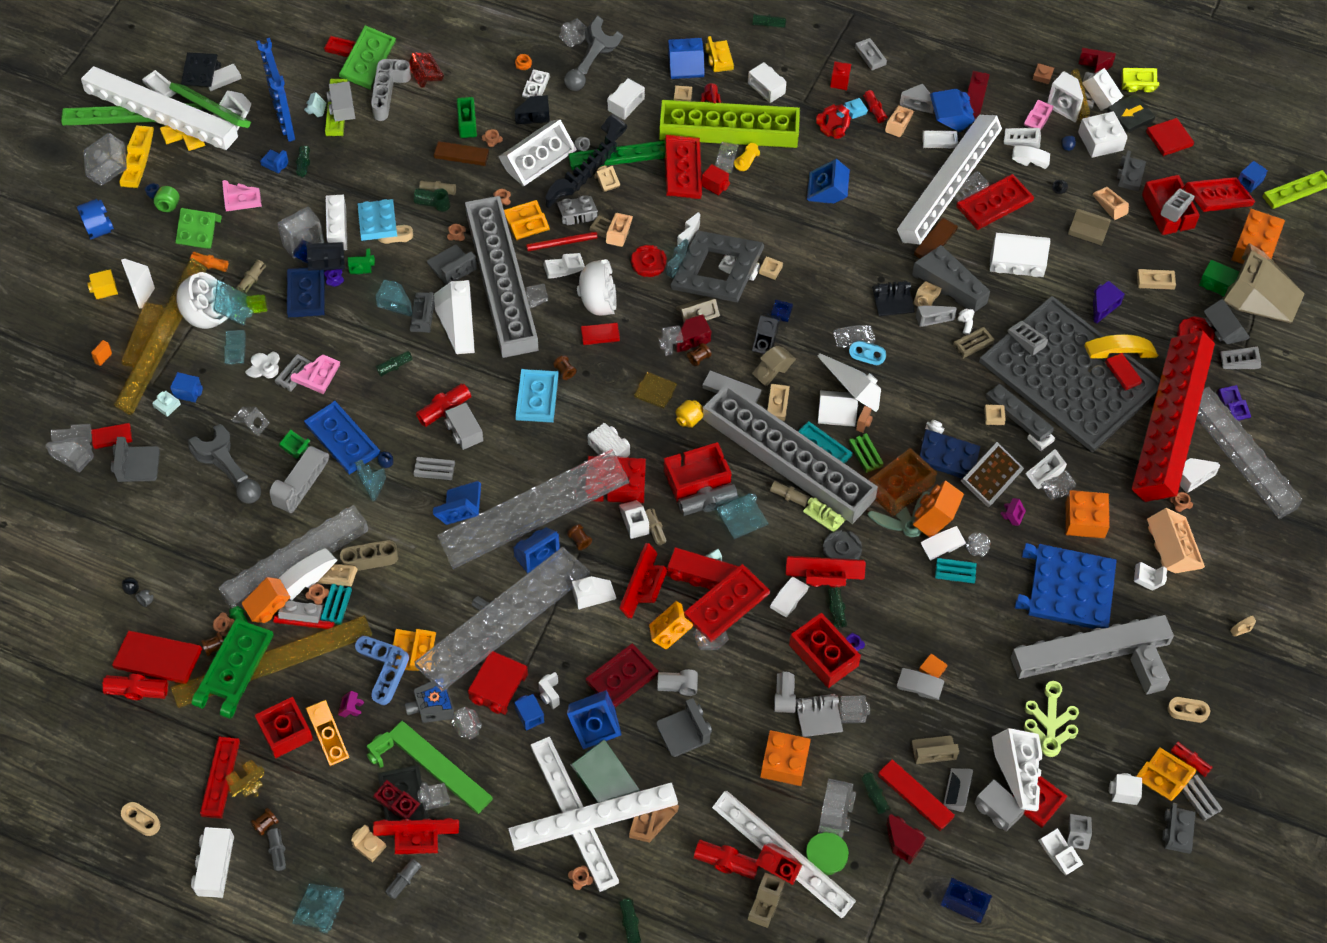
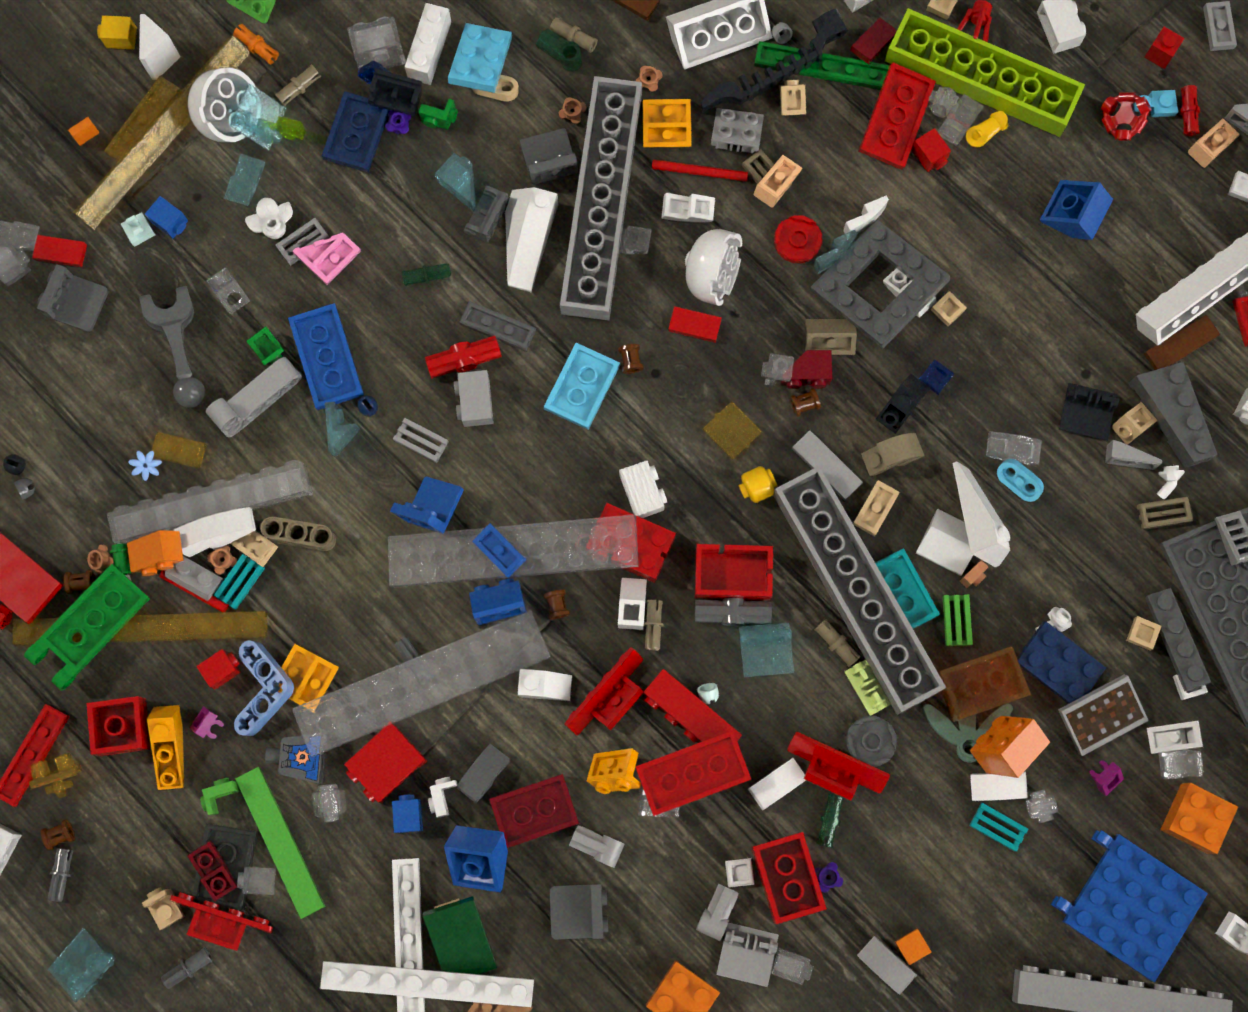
camera: 25 degrees right, 20 degrees up
none -> light blue plant [128,451,162,481]
none -> clear yellow plate [151,432,207,468]
none -> red brick [196,649,241,690]
none -> dark grey slope [456,744,510,803]
none -> dark grey tile [459,301,536,352]
none -> blue plate [472,523,527,578]
none -> white tile [725,858,754,887]
none -> dark red tile [850,18,897,64]
none -> clear gear [928,87,959,117]

